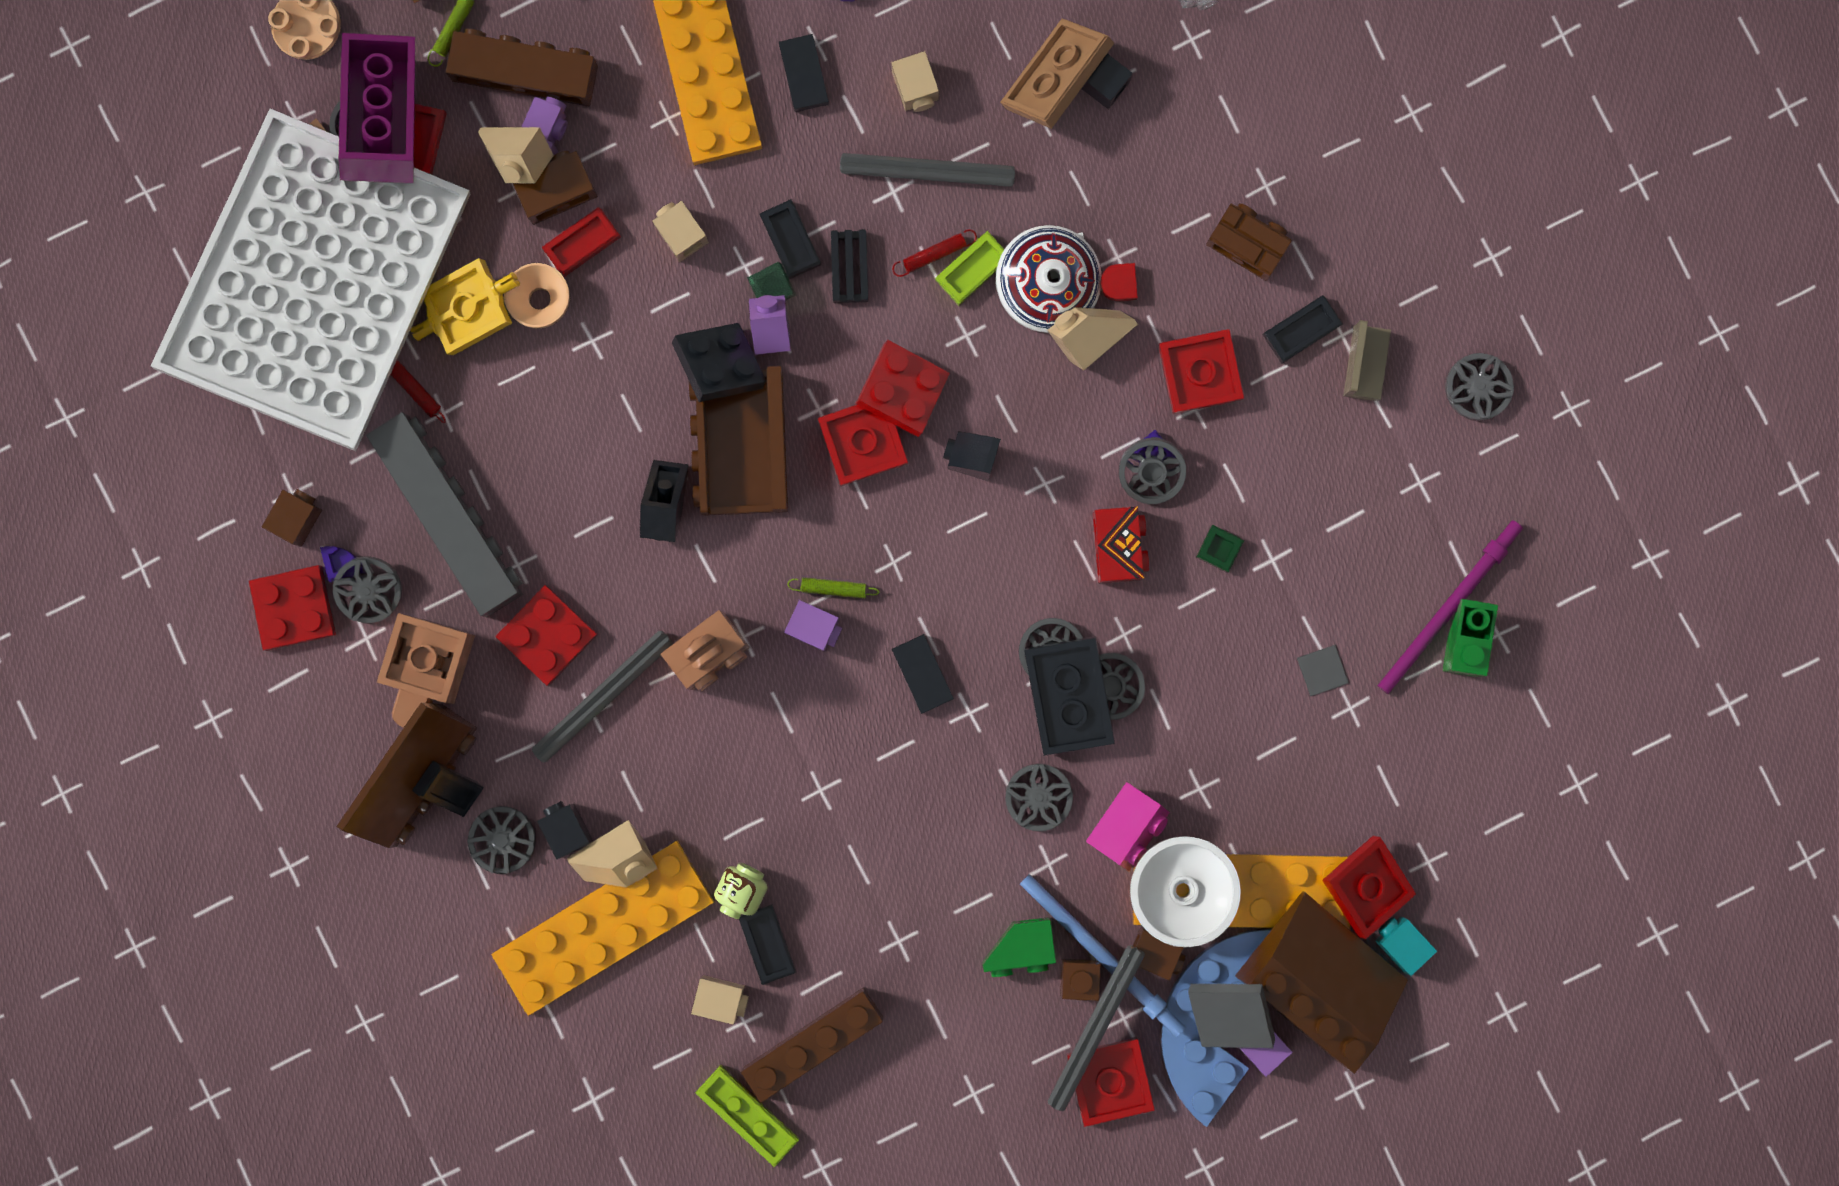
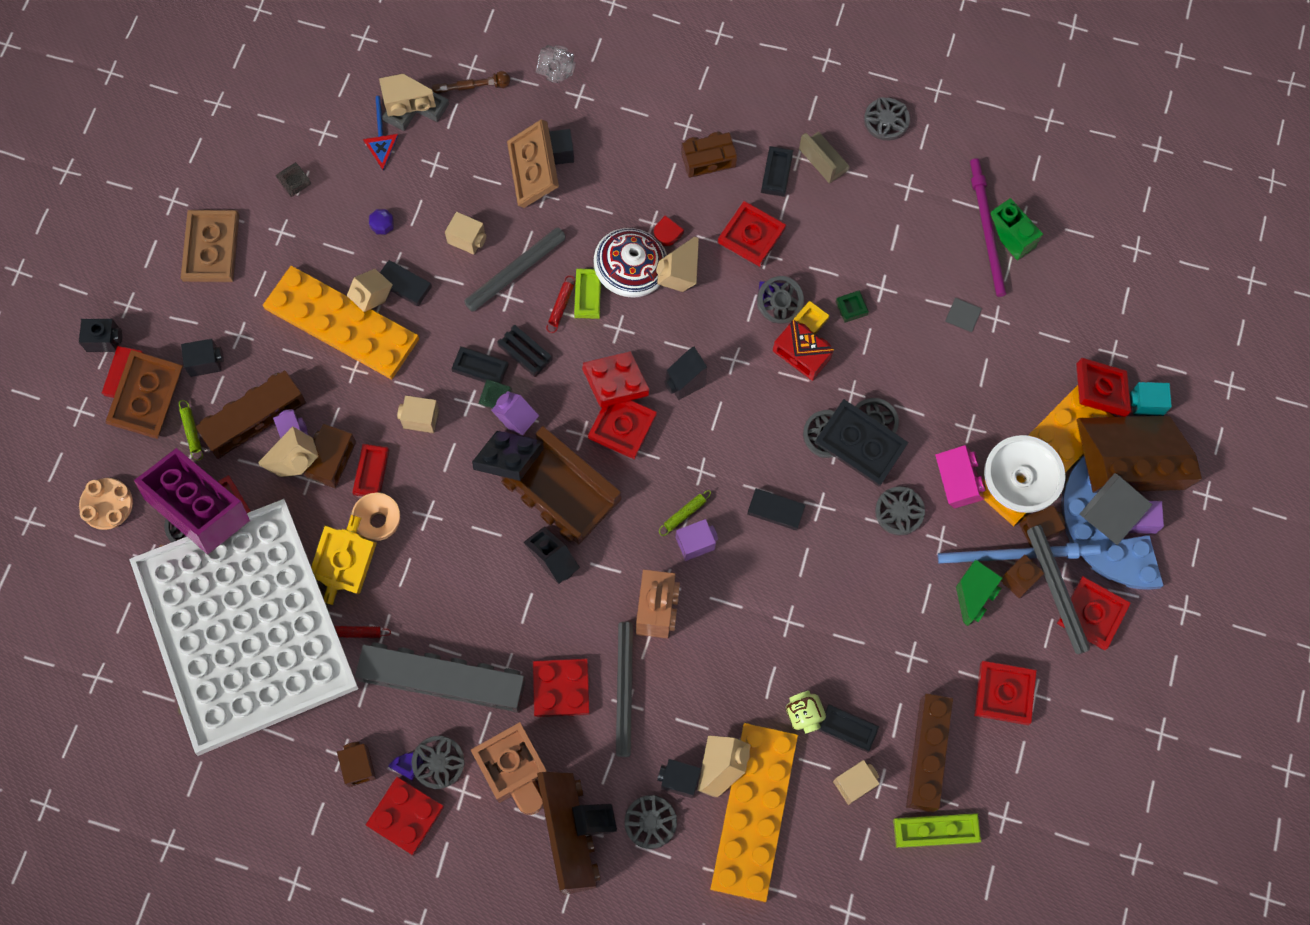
camera: 50 degrees left, 15 degrees down
none -> tan brick [347,269,392,312]
none -> yellow plate [794,301,829,335]
none -> red plate [974,661,1037,726]

